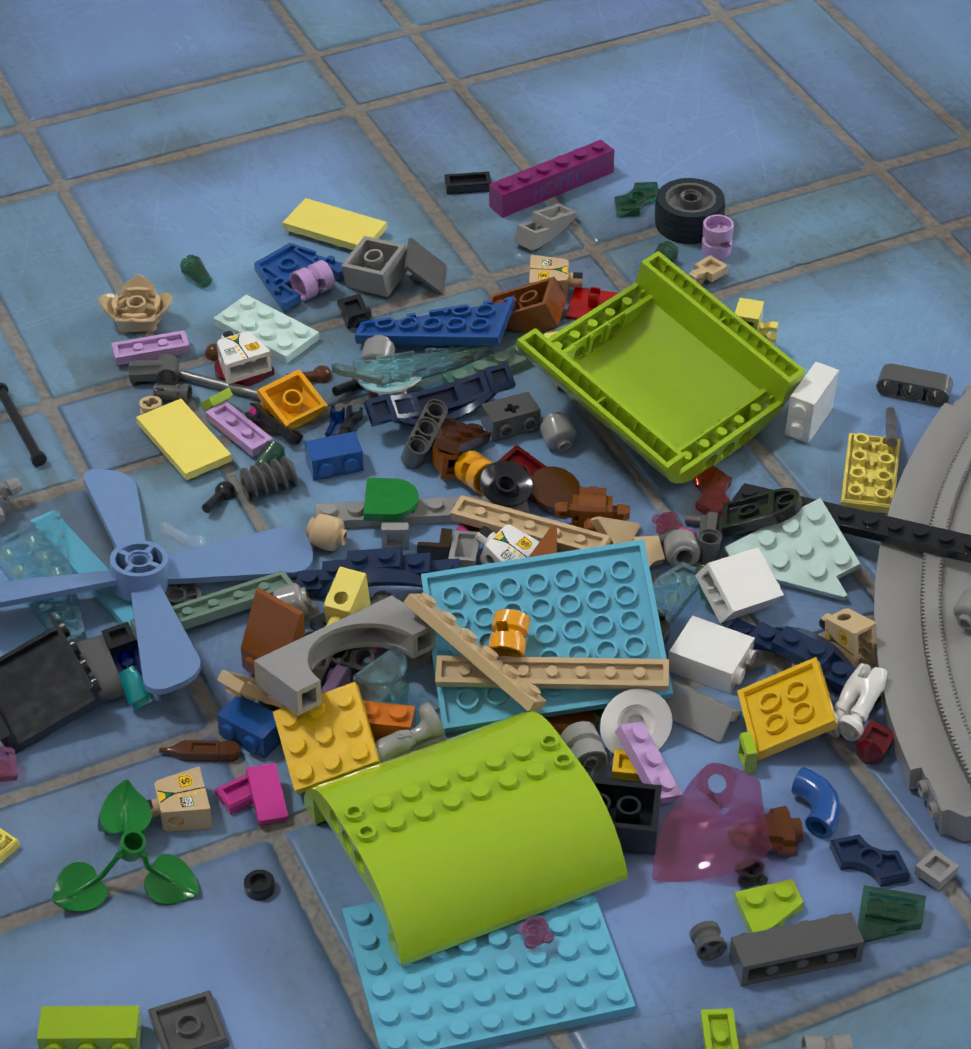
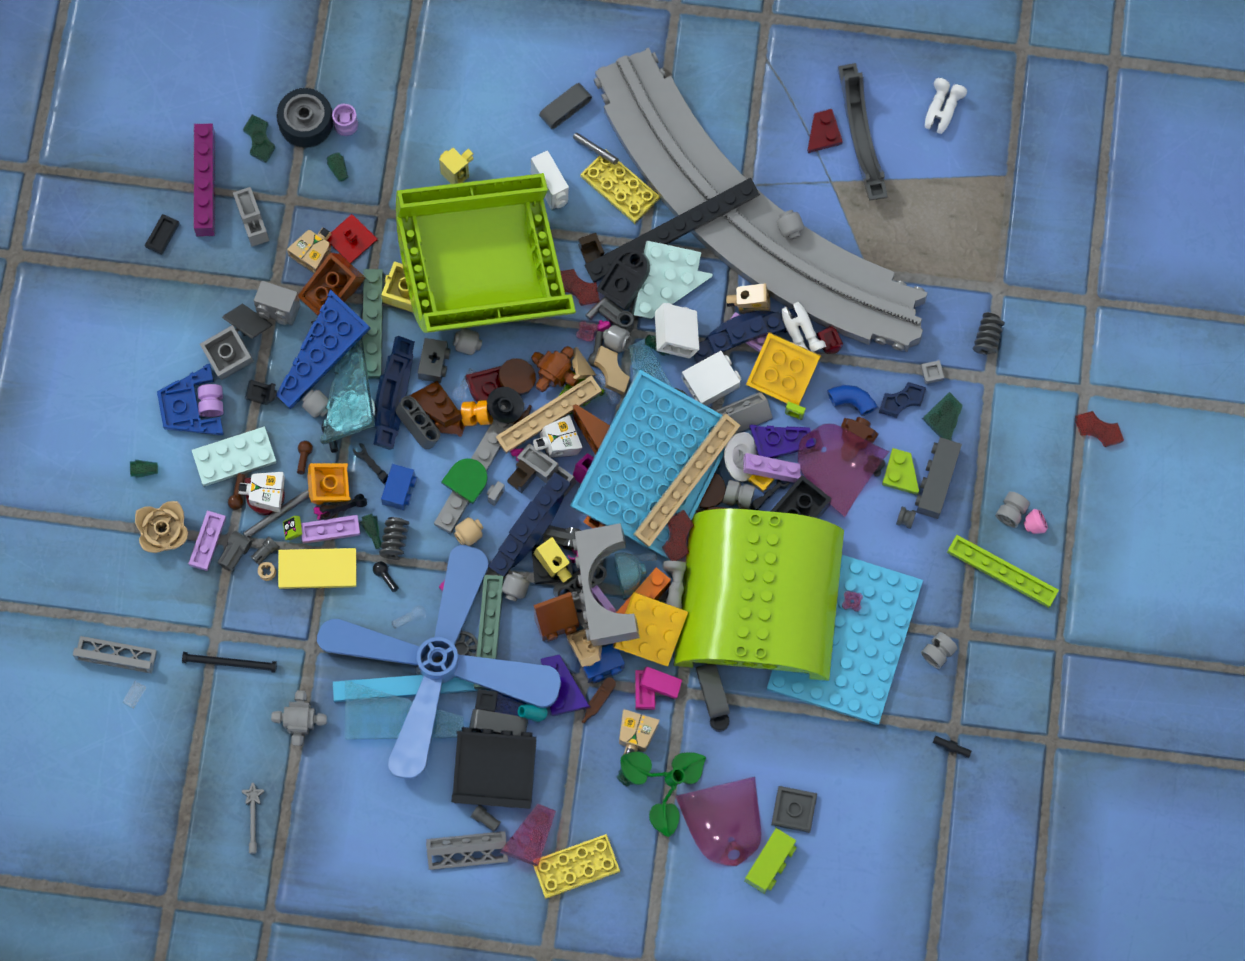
camera: 60 degrees left, 30 degrees up
light yellow tile [282,198,387,250] -> none
clear blue hand [325,405,345,437] -> none
tan plate [403,593,547,711] -> none
light orange wheel [488,609,531,657] -> none
tan plate [689,255,728,286] -> none
none -> light grey brick [254,281,300,325]
none -> dark purple wing [541,654,590,716]
none -> dark brown panel [578,233,604,264]
none -> clear red tile [662,510,694,561]
none -> clear pink piece [675,777,761,866]
none -> dark grey beam [696,664,730,719]
none -> dark purple wing [749,425,815,458]

